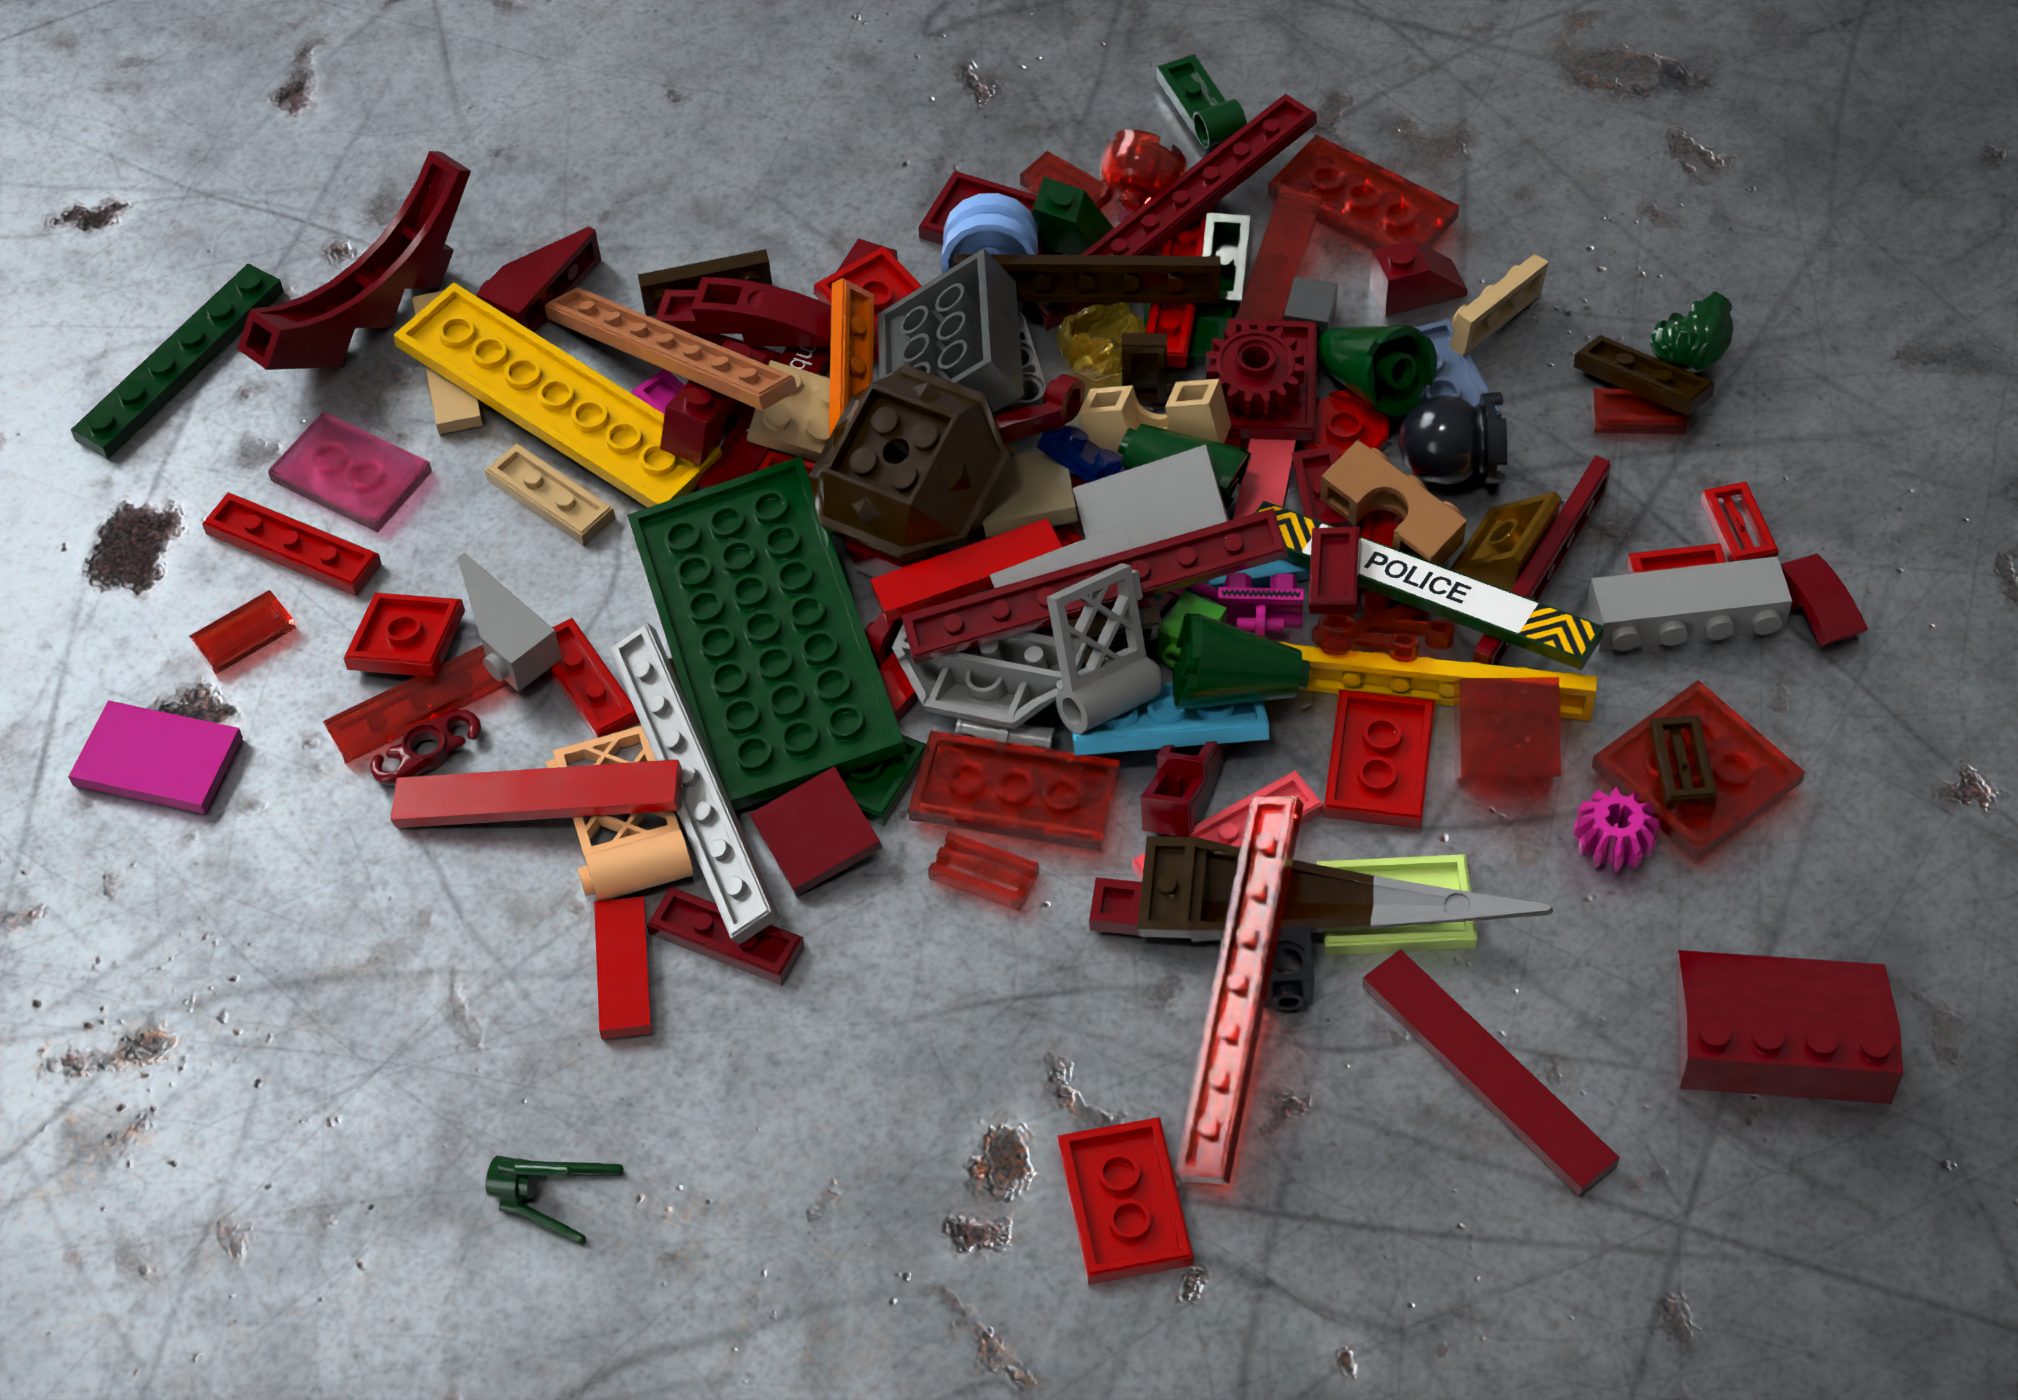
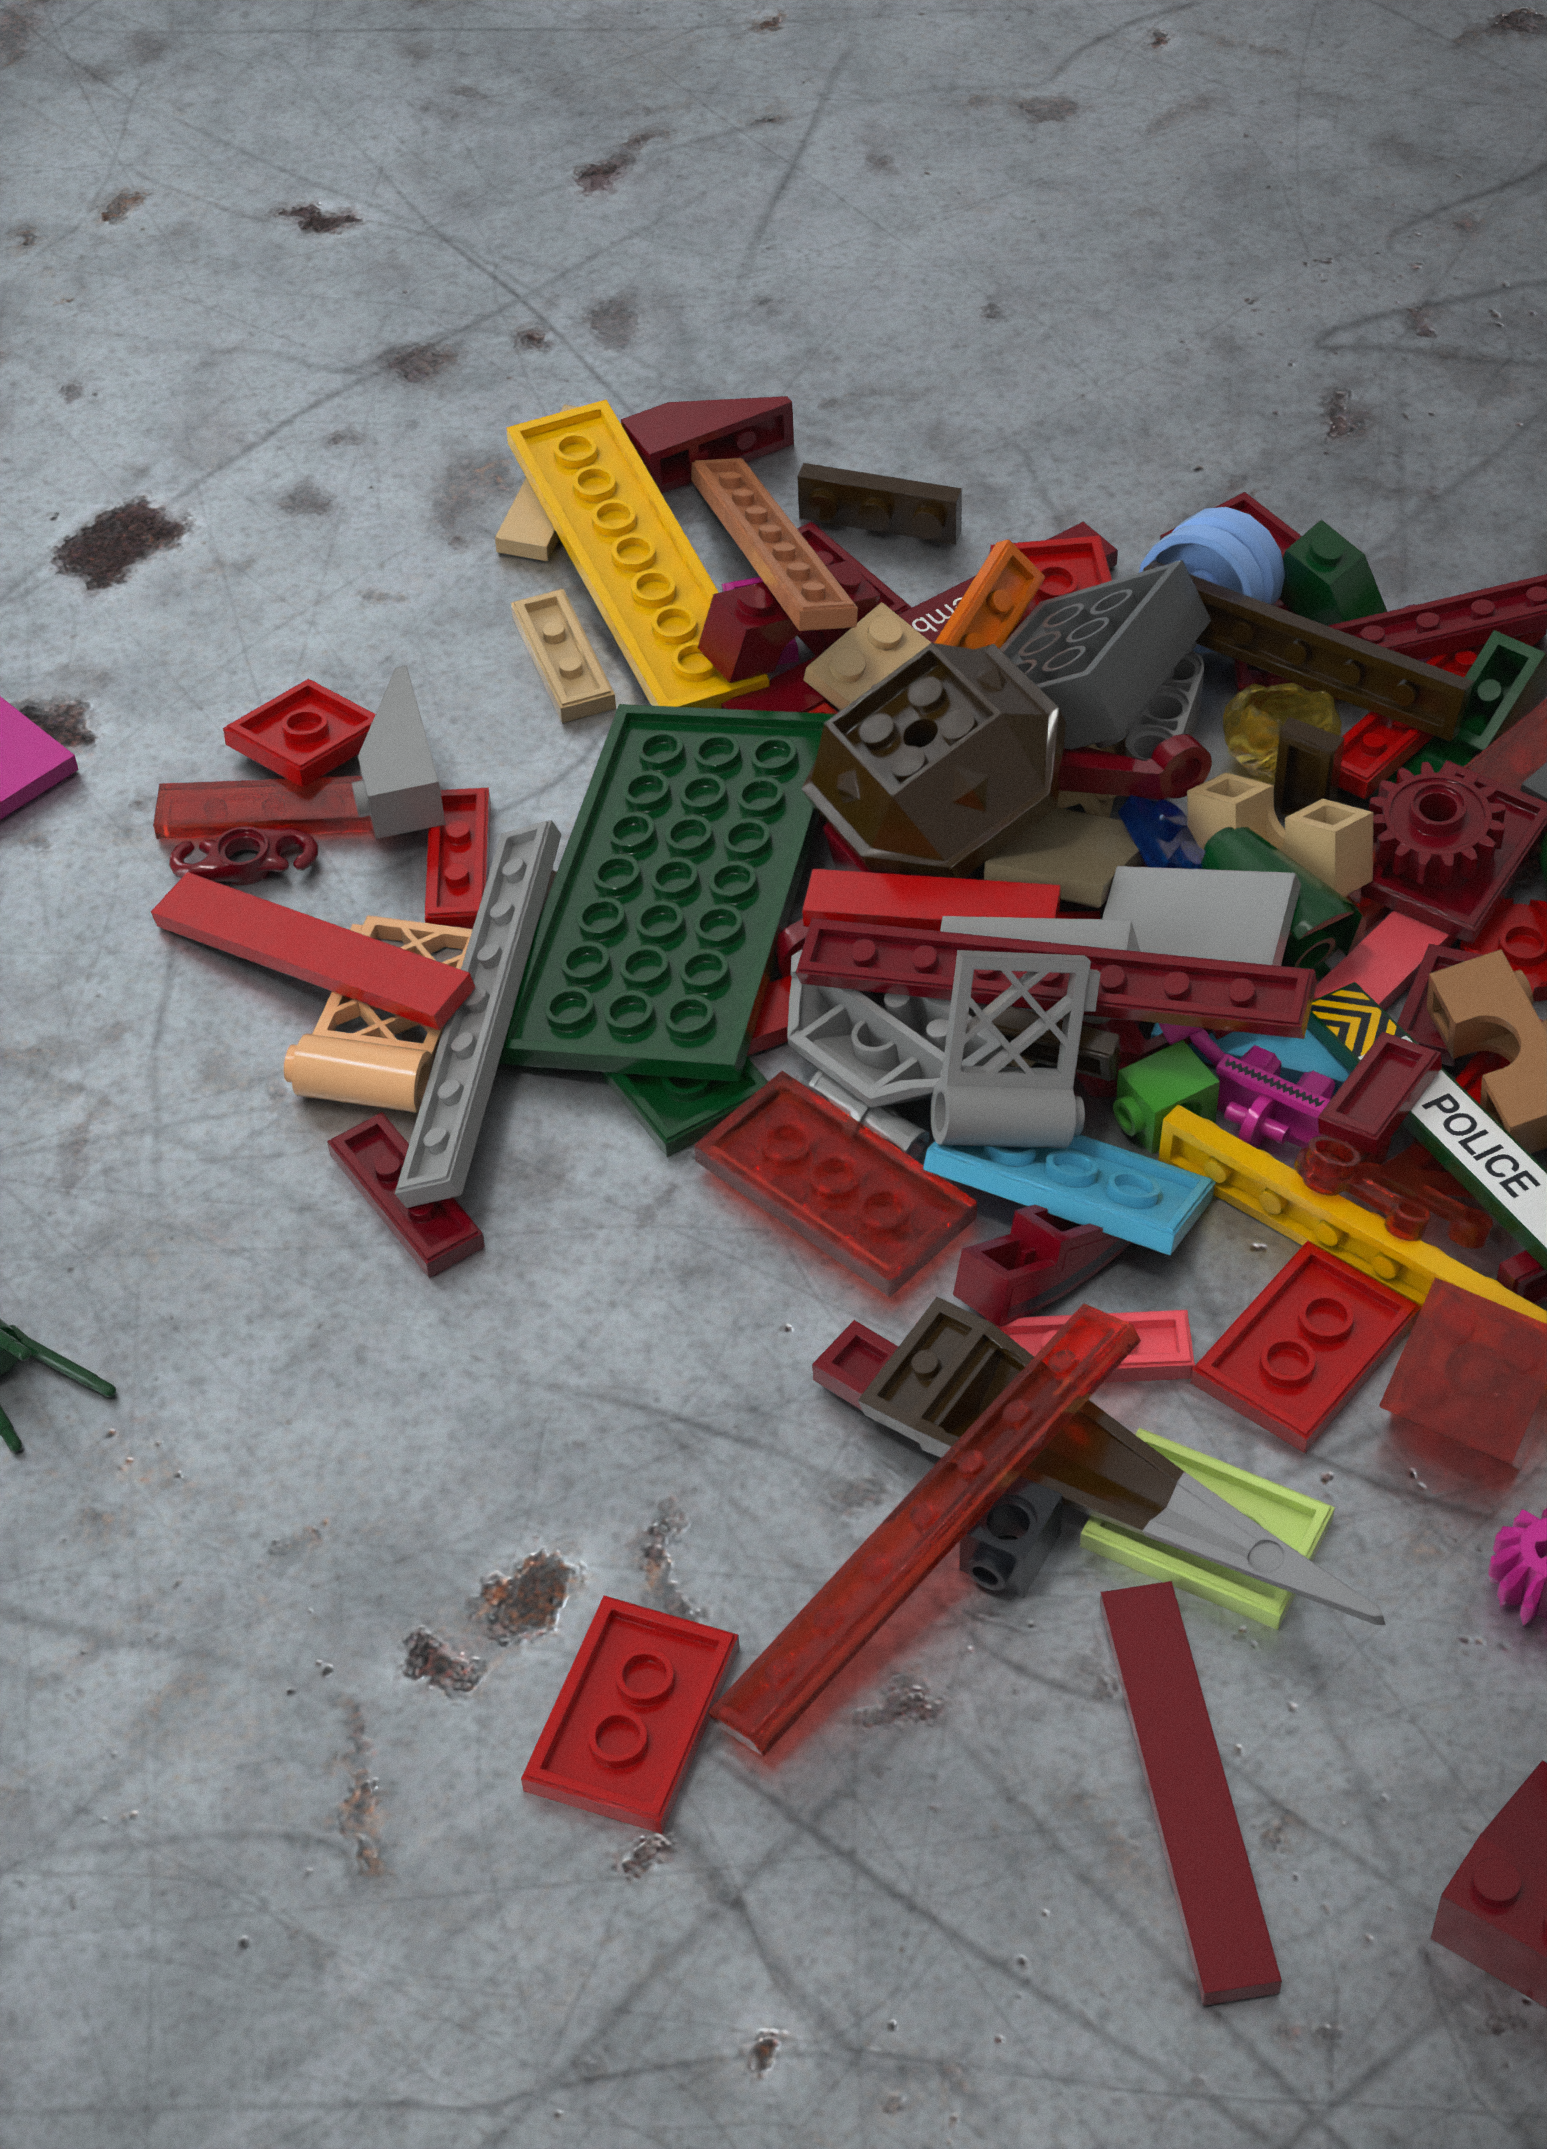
camera: 30 degrees right, 5 degrees down
dark green plate [71,263,284,459] -> none
clear red tile [189,590,296,675] -> none
red tile [202,492,382,596] -> none
dark red arch [237,151,471,370] -> none
clear pink tile [268,412,432,533] -> none
red tile [594,896,652,1040] -> none
dark red slope [655,277,831,347] -> none
dark red tile [749,766,883,897] -> none
clear red tile [928,831,1039,911] -> none
clear red tile [1020,151,1113,210] -> none
clear red cylinder [1099,130,1187,212] -> none
dark green cone [1173,613,1310,710] -> none

